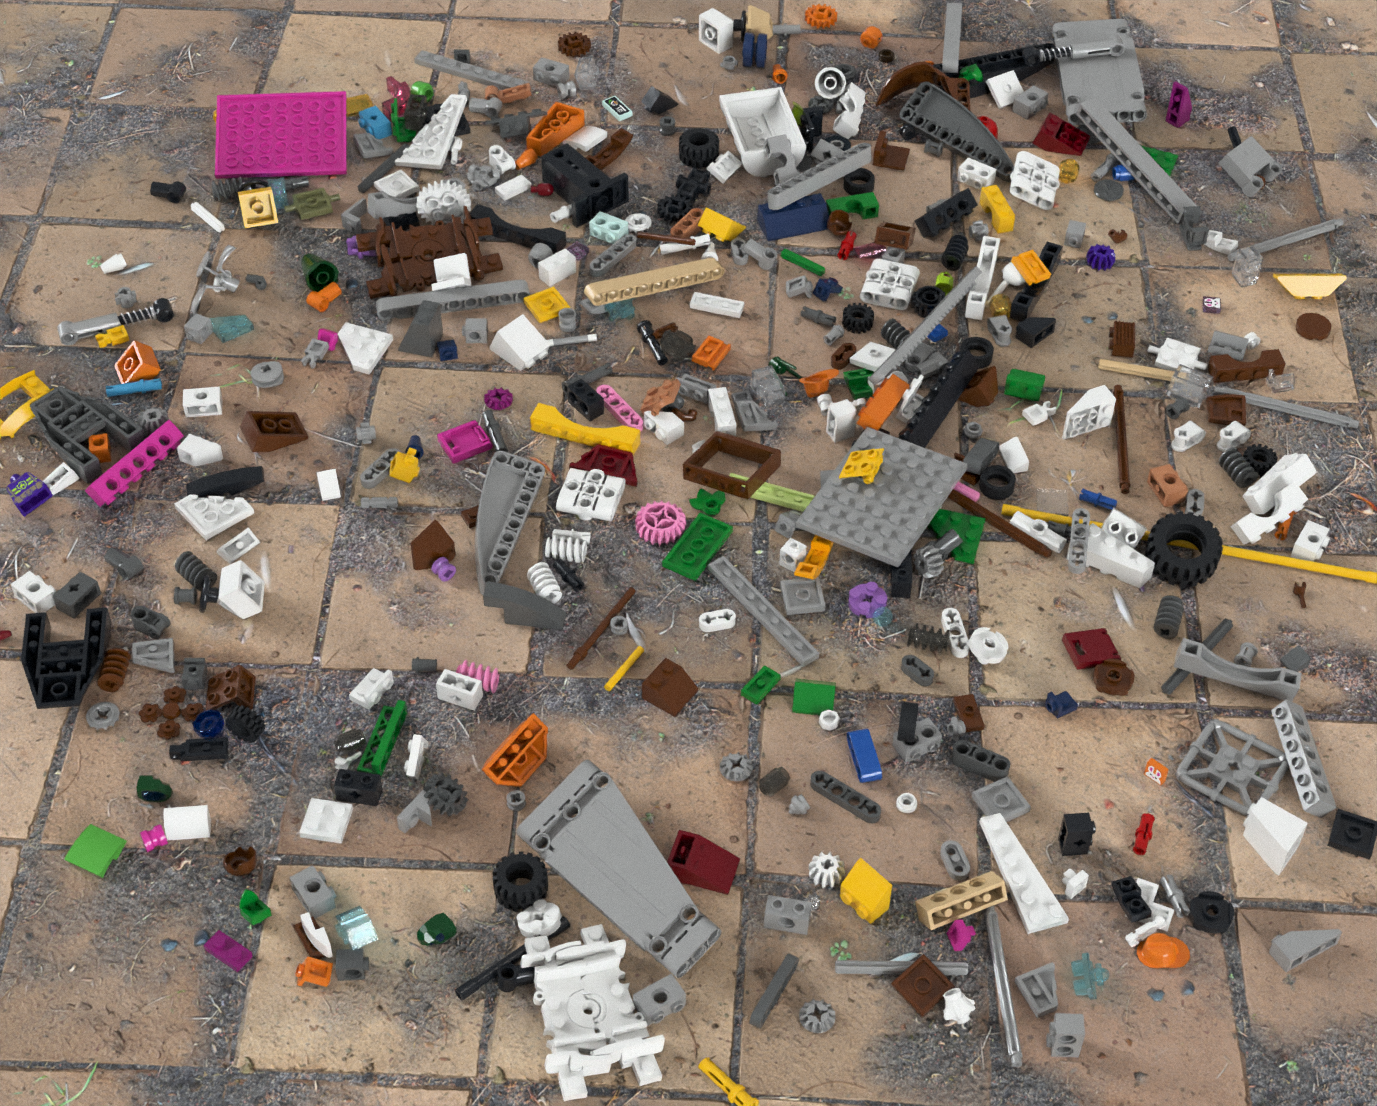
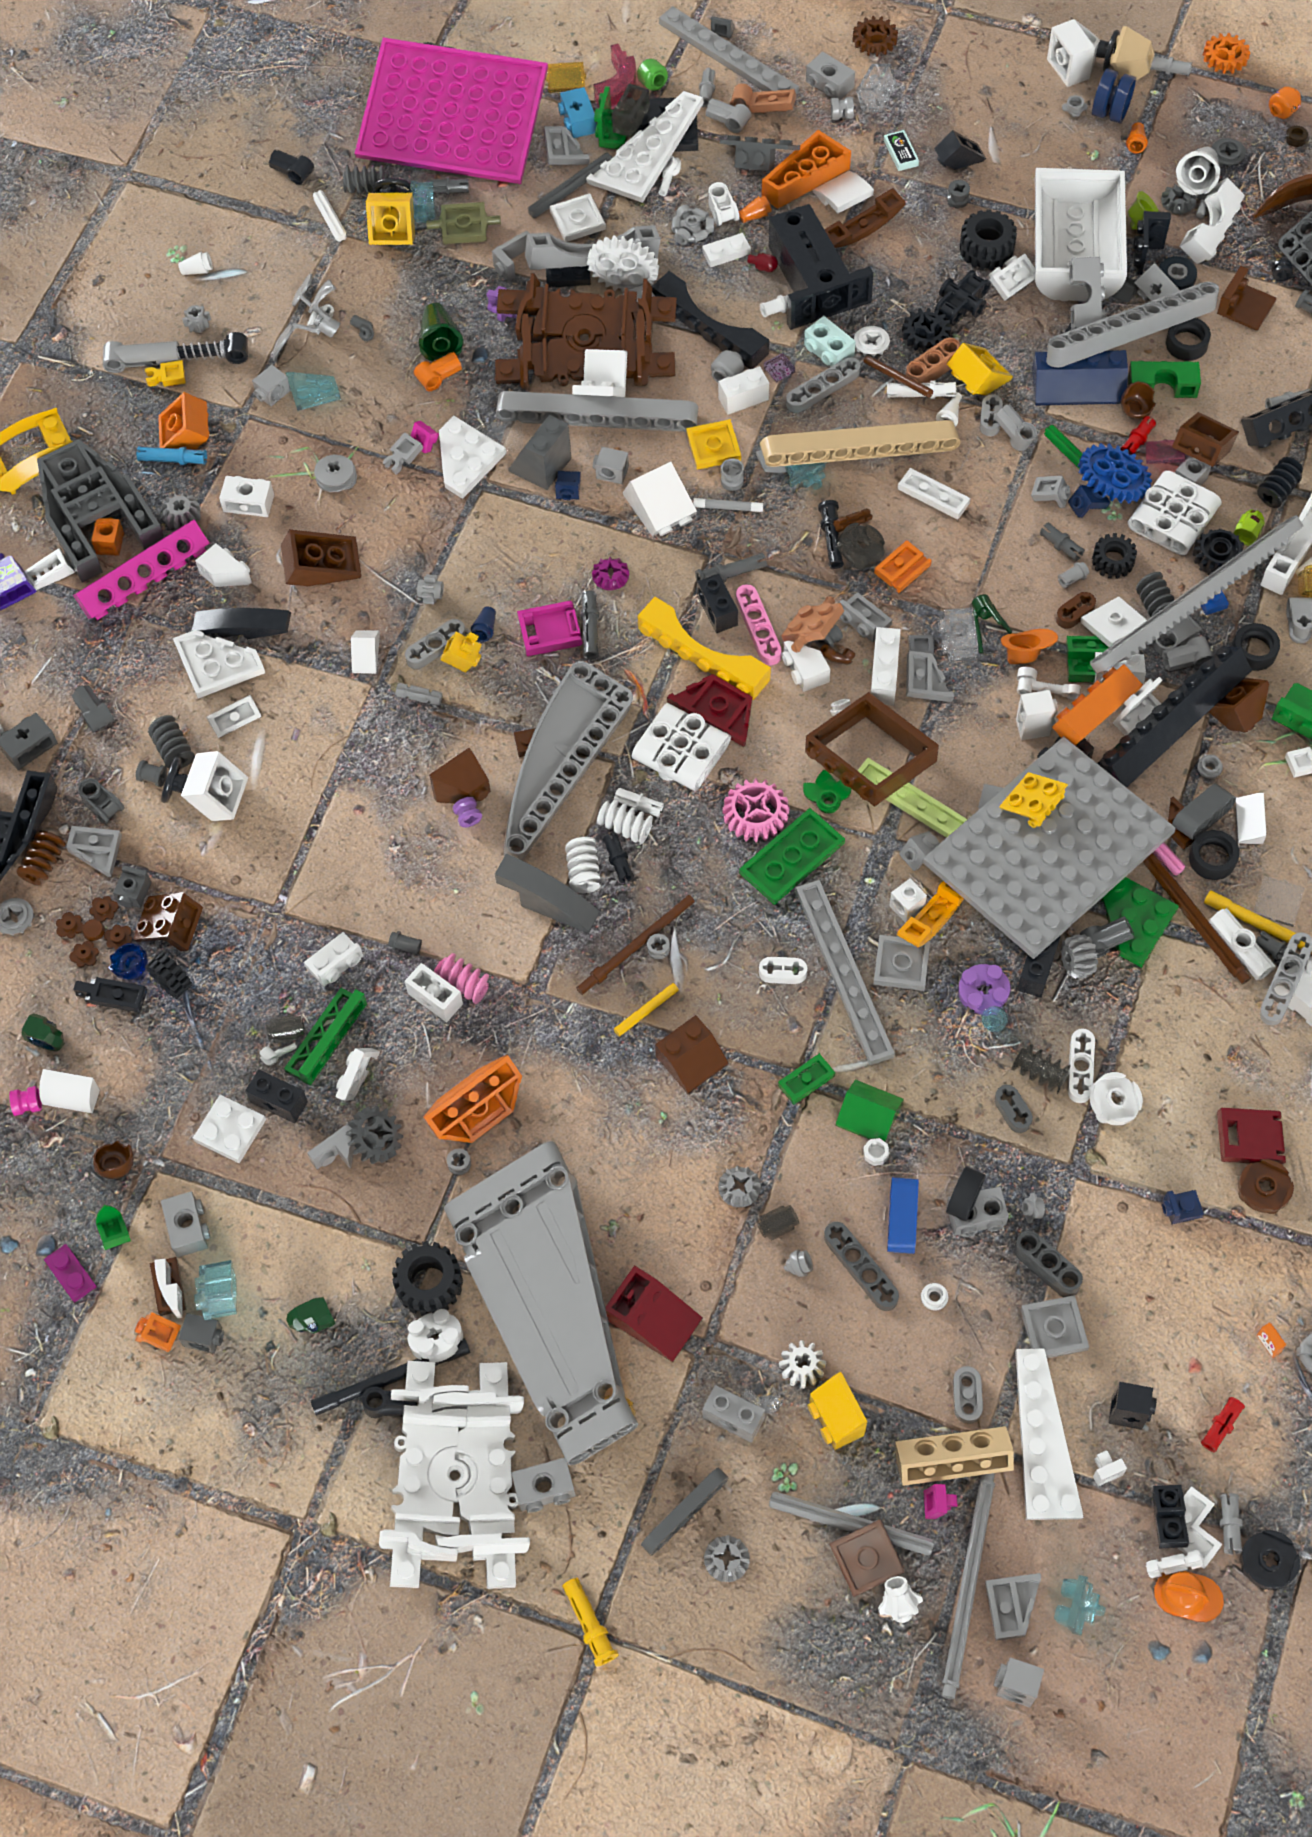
camera: 20 degrees right, 15 degrees up
reddish brown plate [953,694,985,733] -> none
none -> blue gear [1078,443,1152,504]

